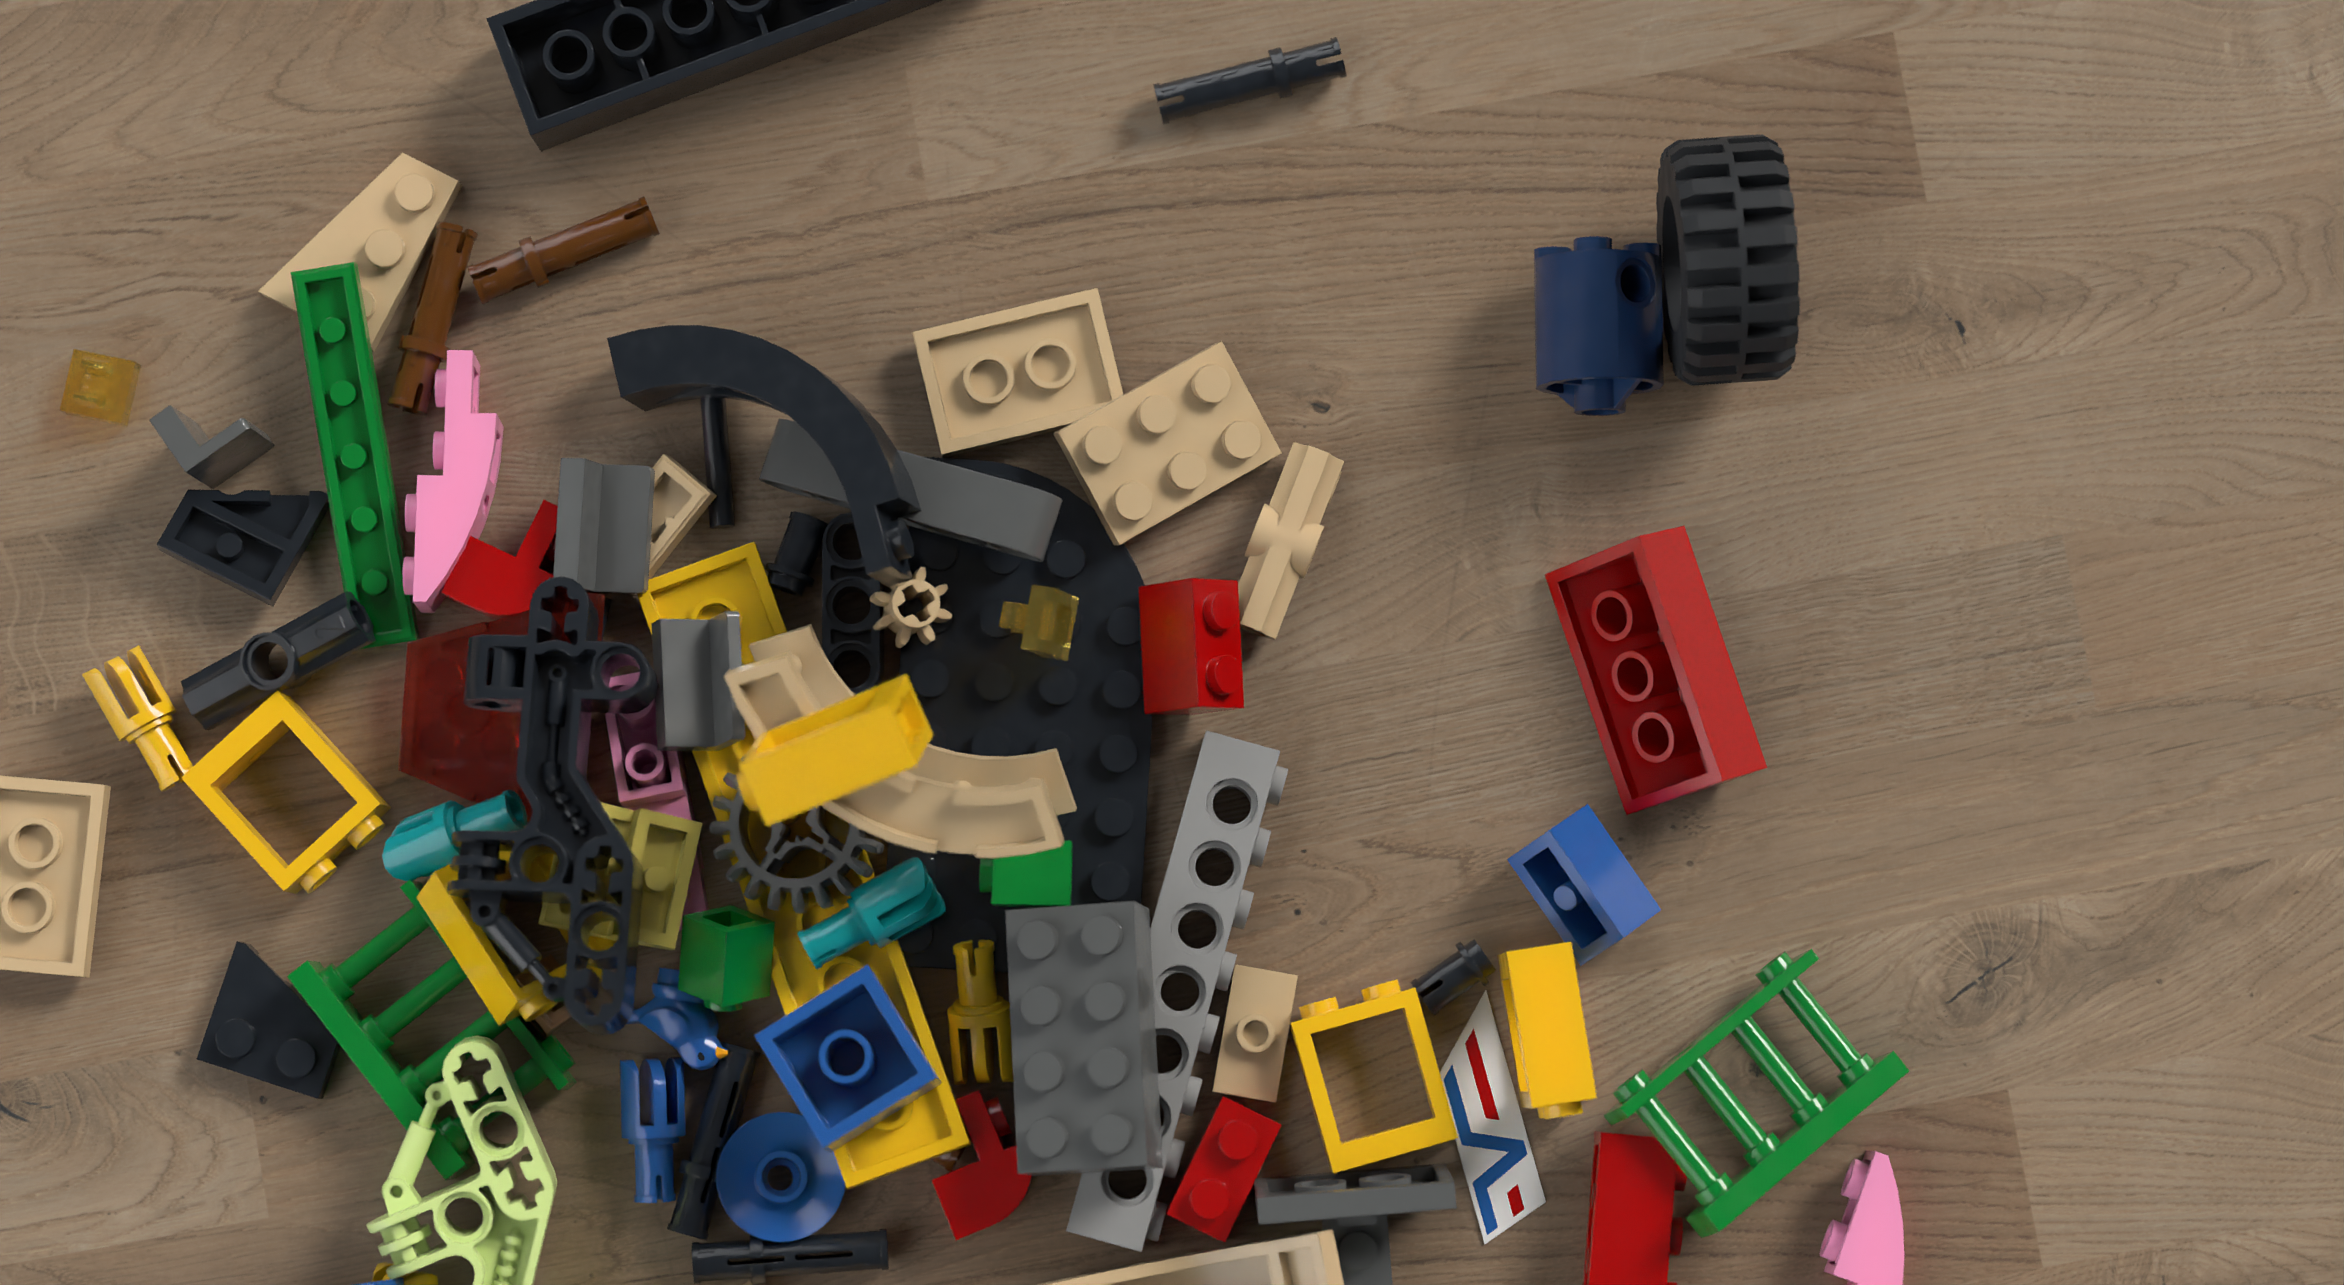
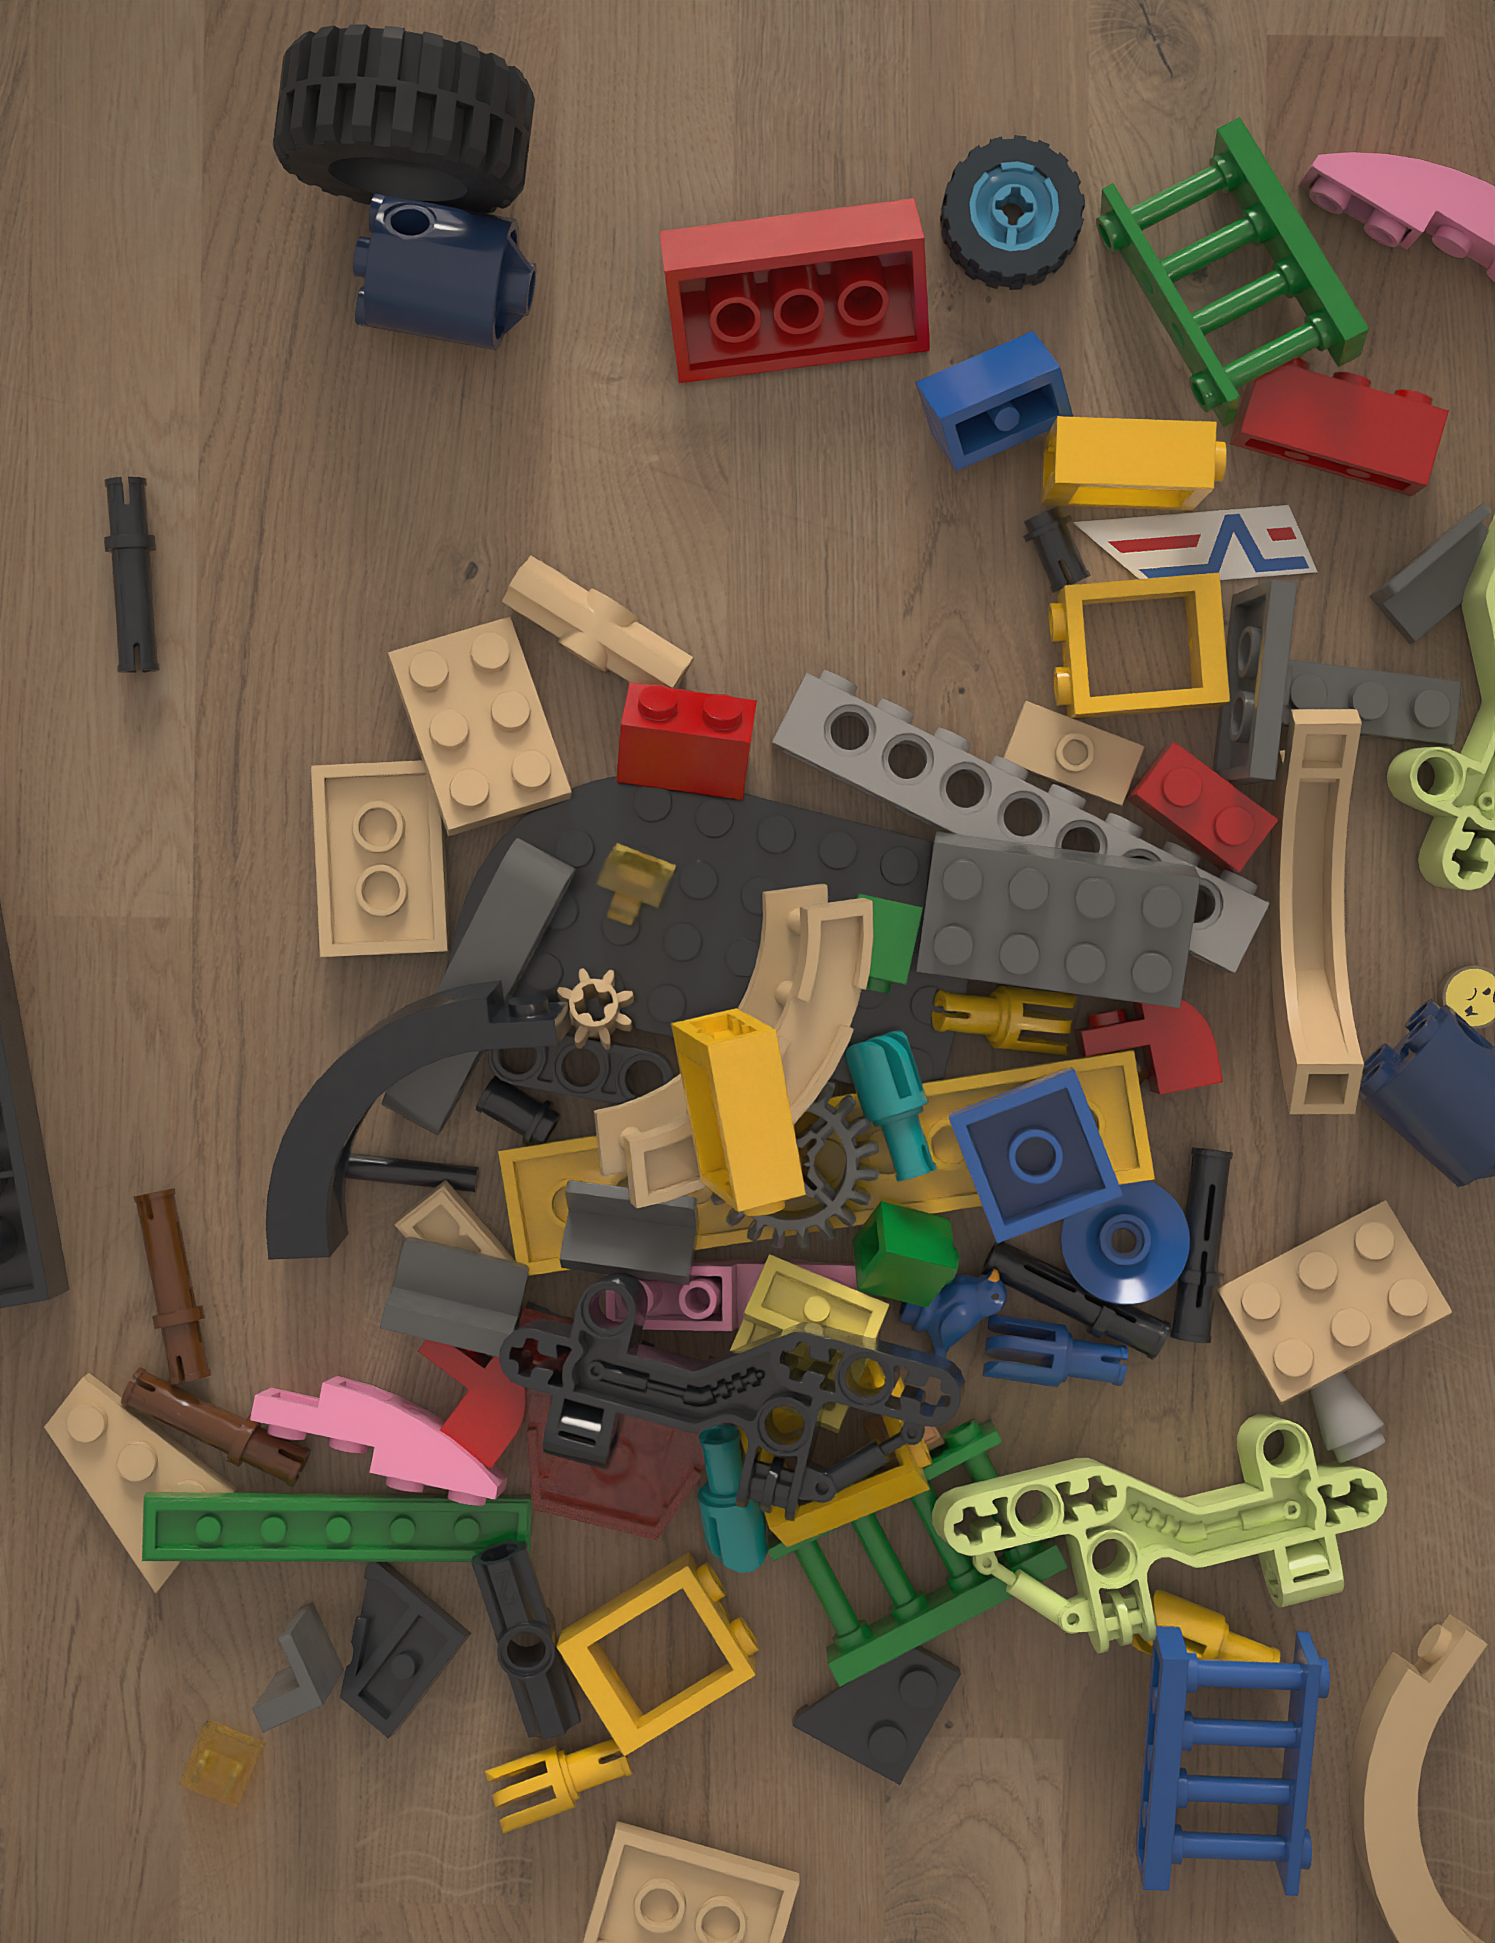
camera: 80 degrees left, 5 degrees up
none -> black wheel [940,135,1085,290]

